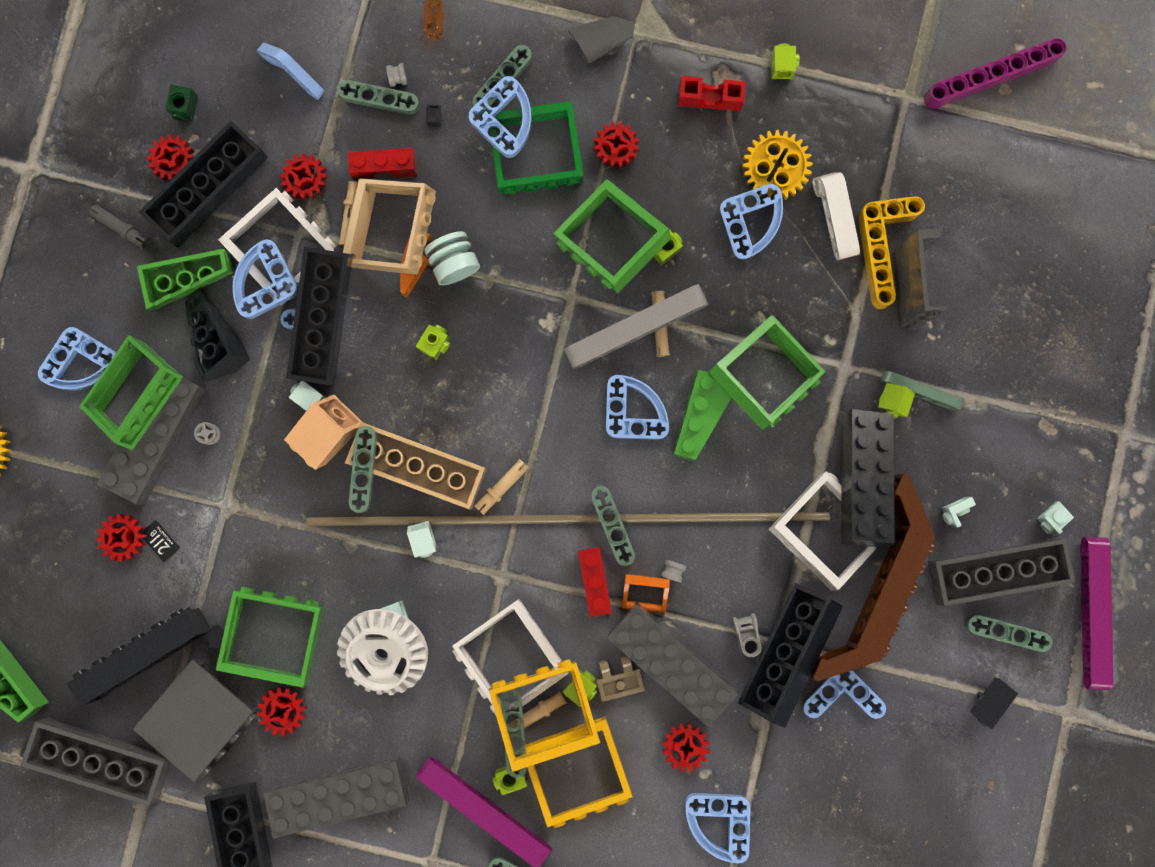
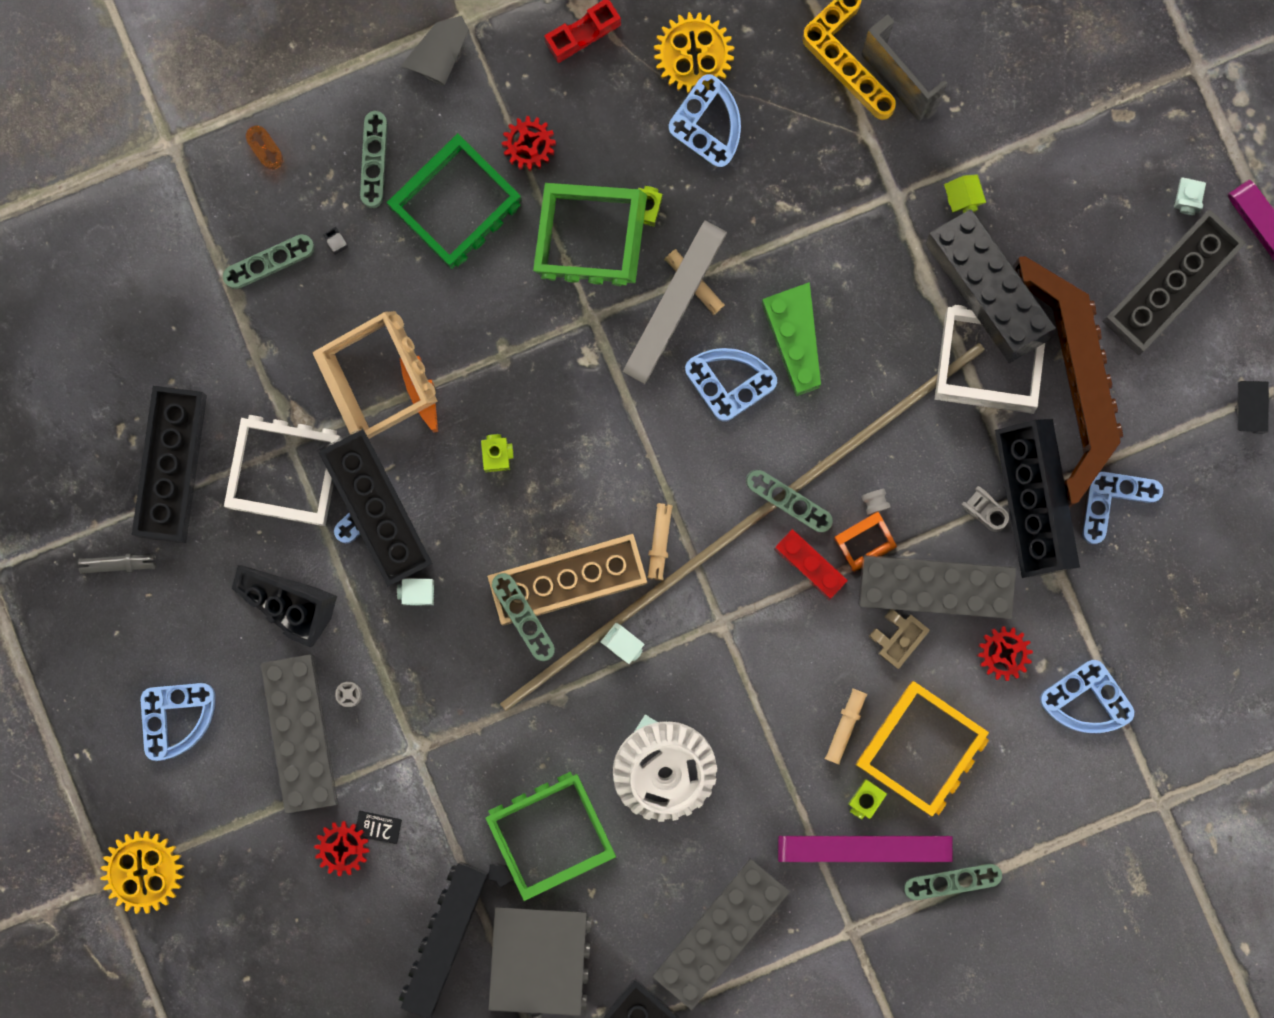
camera: 30 degrees left, 0 degrees up
bright green window [79,335,183,450] -> none
bright green wedge [137,249,234,311] -> none
red gear [147,134,195,182] -> none
dark green brick [165,84,198,121] -> none
light blue beam [233,239,298,319] -> none
light blue beam [256,42,325,100] -> none
red gear [257,686,307,736] -> none
red gear [280,153,328,201] -> none
light nougat slope [284,395,362,470] -> none
tan pin [338,181,358,247] -> none
red arch [348,148,417,181] -> none
light grey wheel [386,63,408,87] -> none
light aqua wheel [424,231,480,285] -> none
white window [452,599,569,716] -> none
light blue beam [468,76,532,158] -> none
yellow window [488,659,600,772] -> none
sand green beam [501,688,527,778] -> none
lime brick [563,669,597,707] -> none
bright green window [709,315,825,431] -> none
white beam [812,172,860,260] -> none
sand green beam [880,371,964,411] -> none
light aqua bracket [942,497,976,528] -> none
sand green beam [965,615,1052,652] -> none

